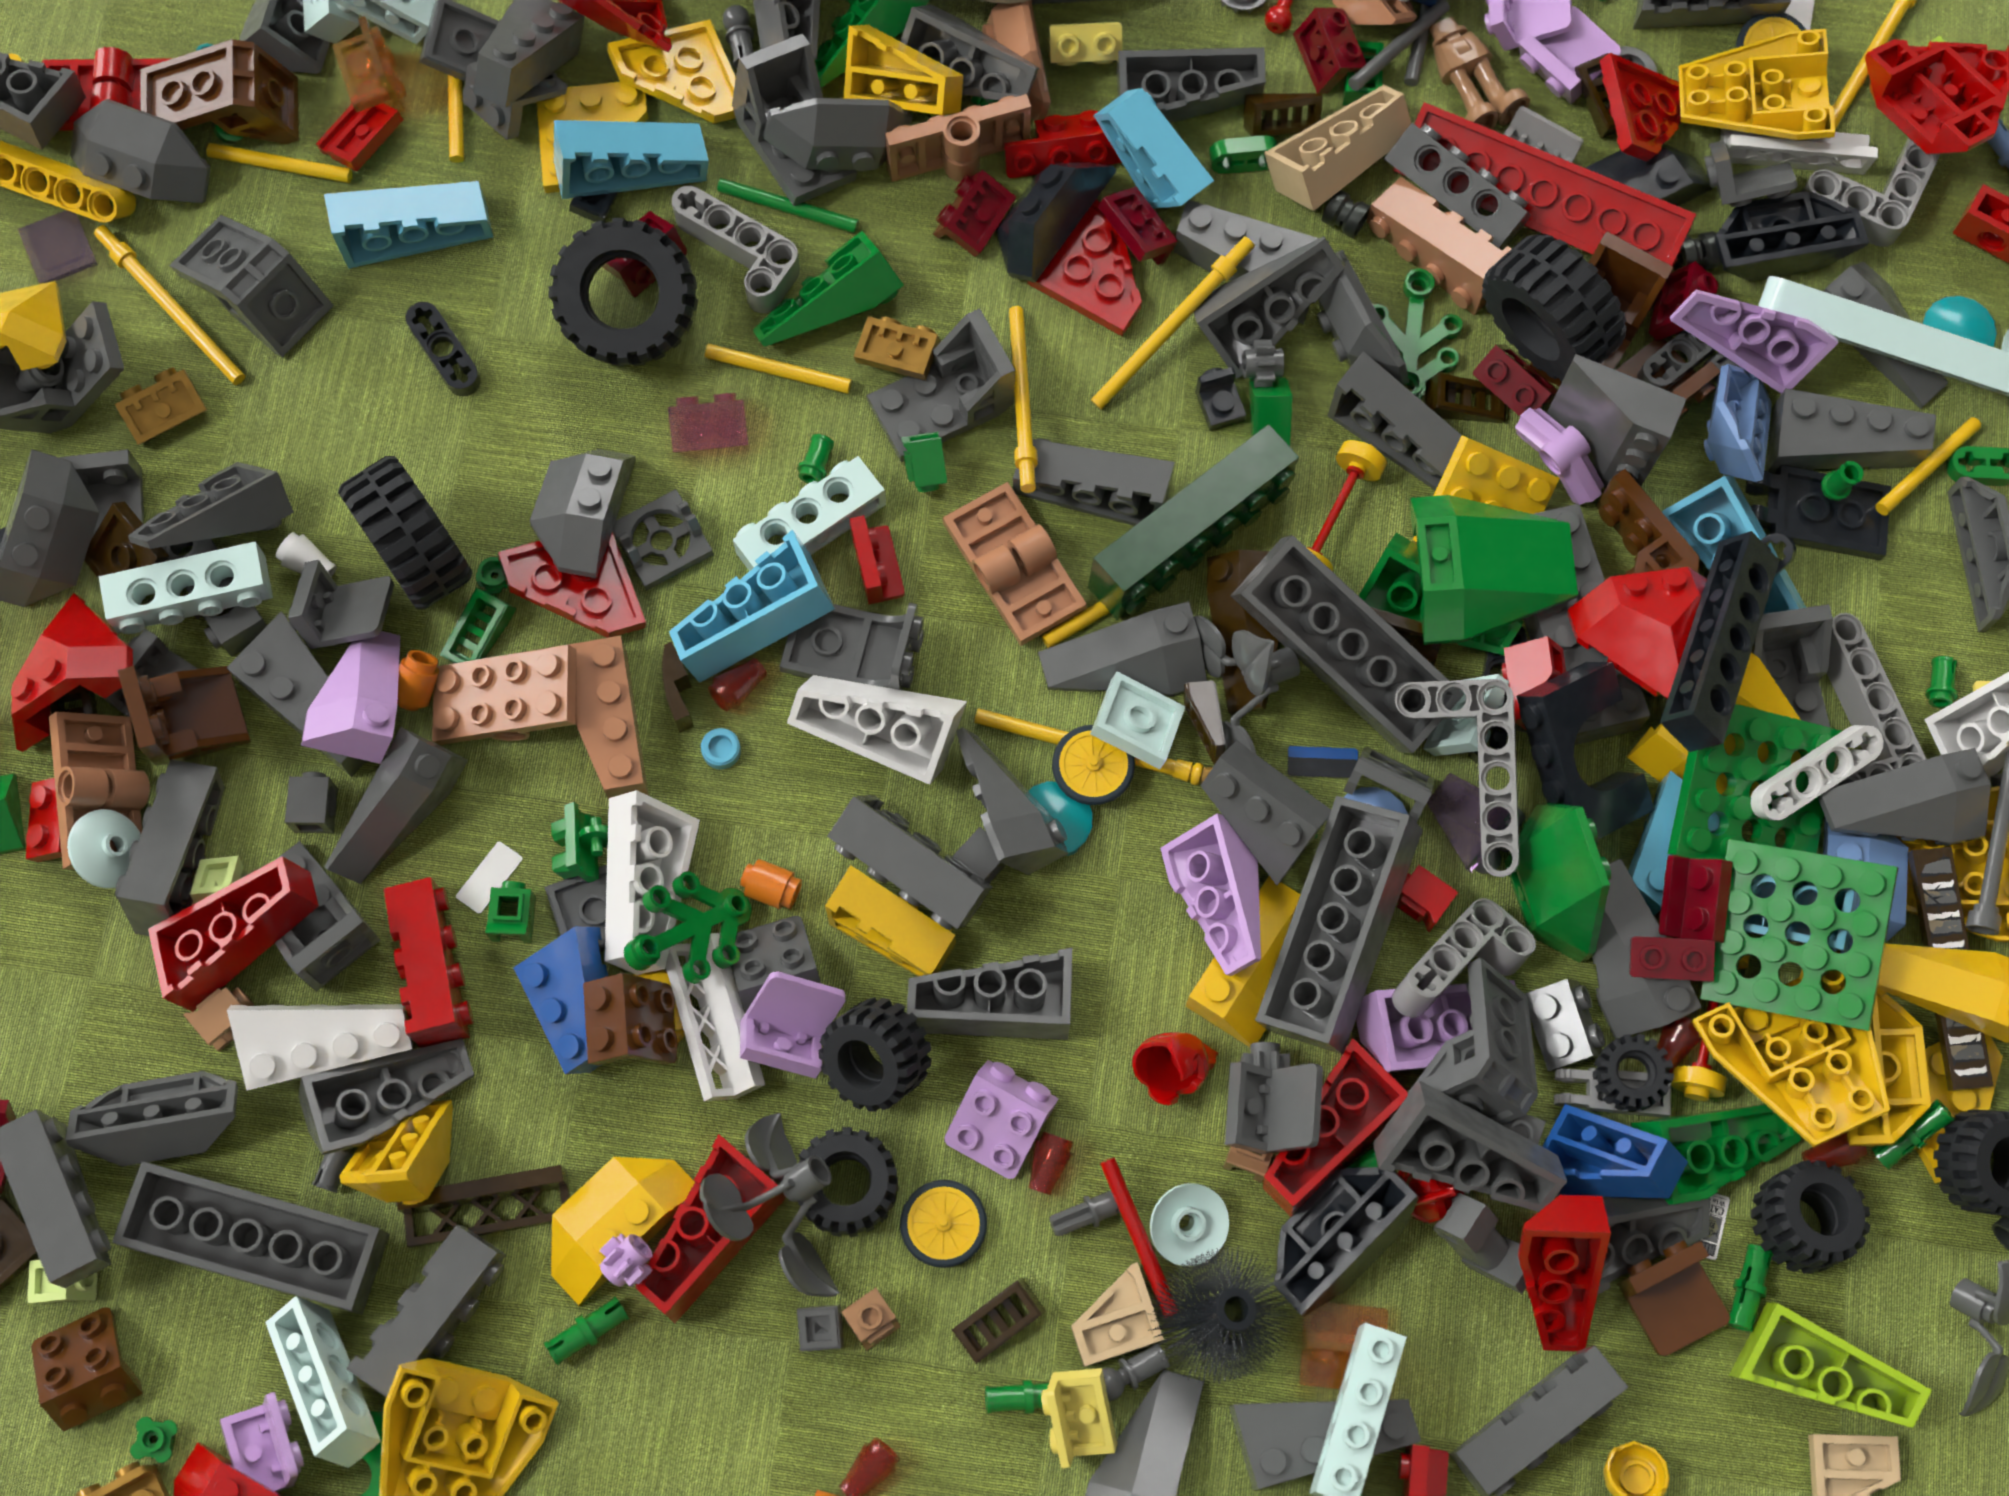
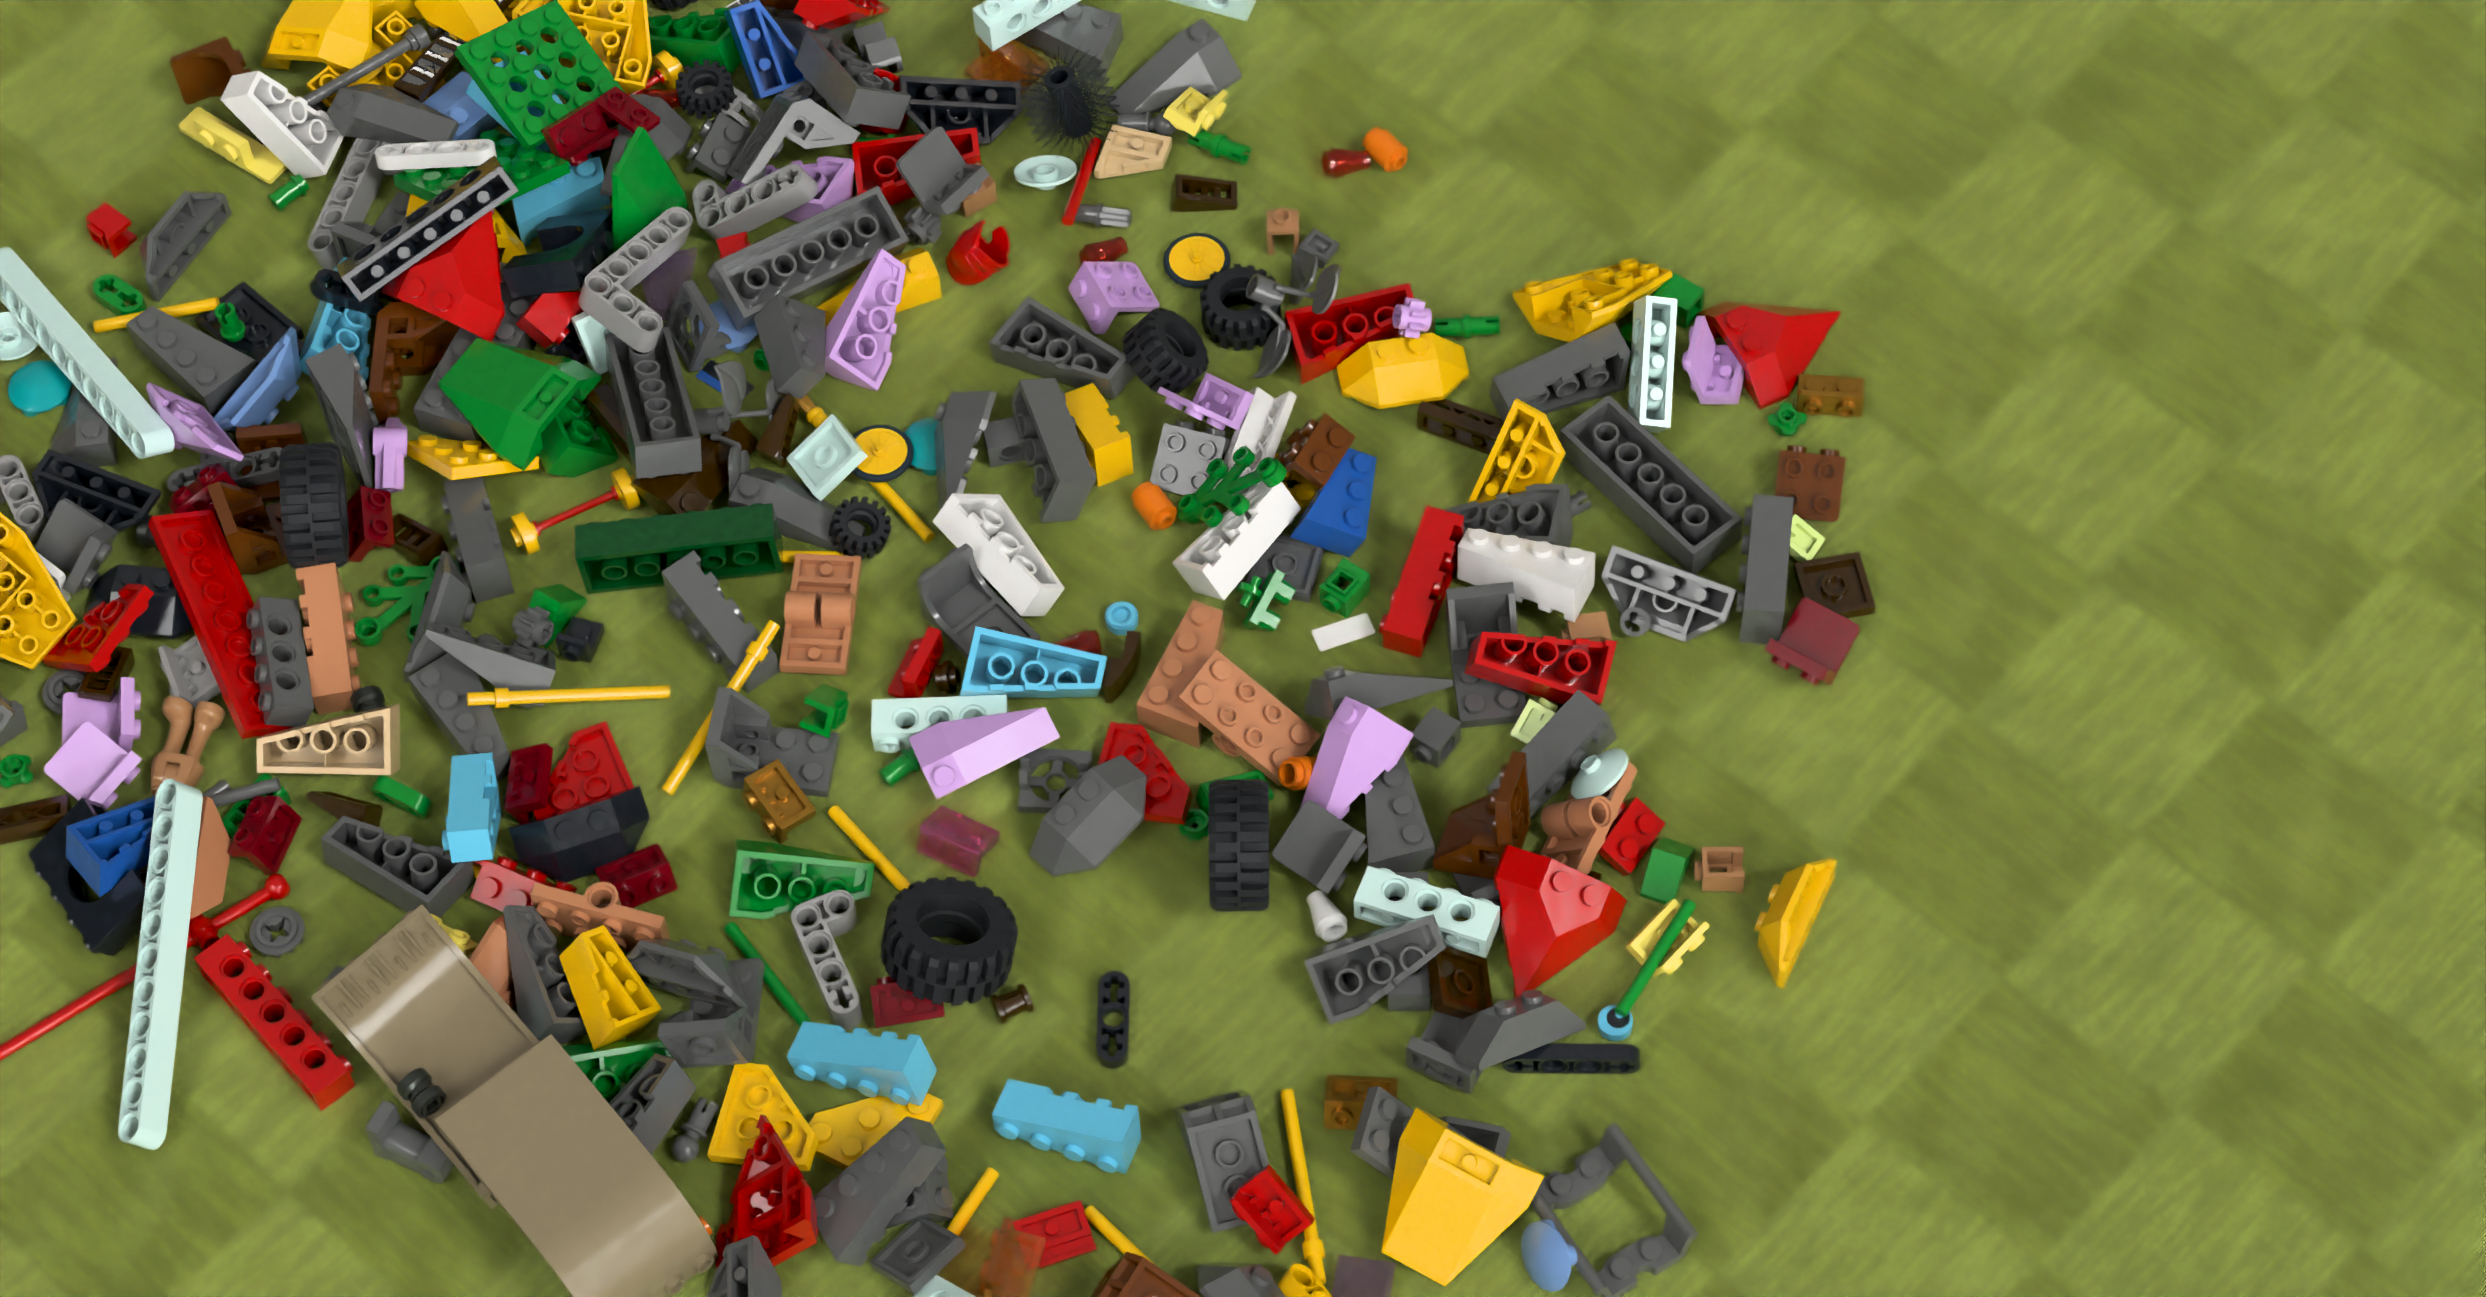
camera: 140 degrees left, 15 degrees down
none -> black tyre [828,496,892,560]
none -> lavender wedge [909,707,1060,799]
none -> dark brown plate [935,660,961,694]
none -> dark brown bush [990,983,1034,1025]
none -> red bracket [1230,1164,1315,1255]
none -> dark grey bush [1620,607,1651,637]

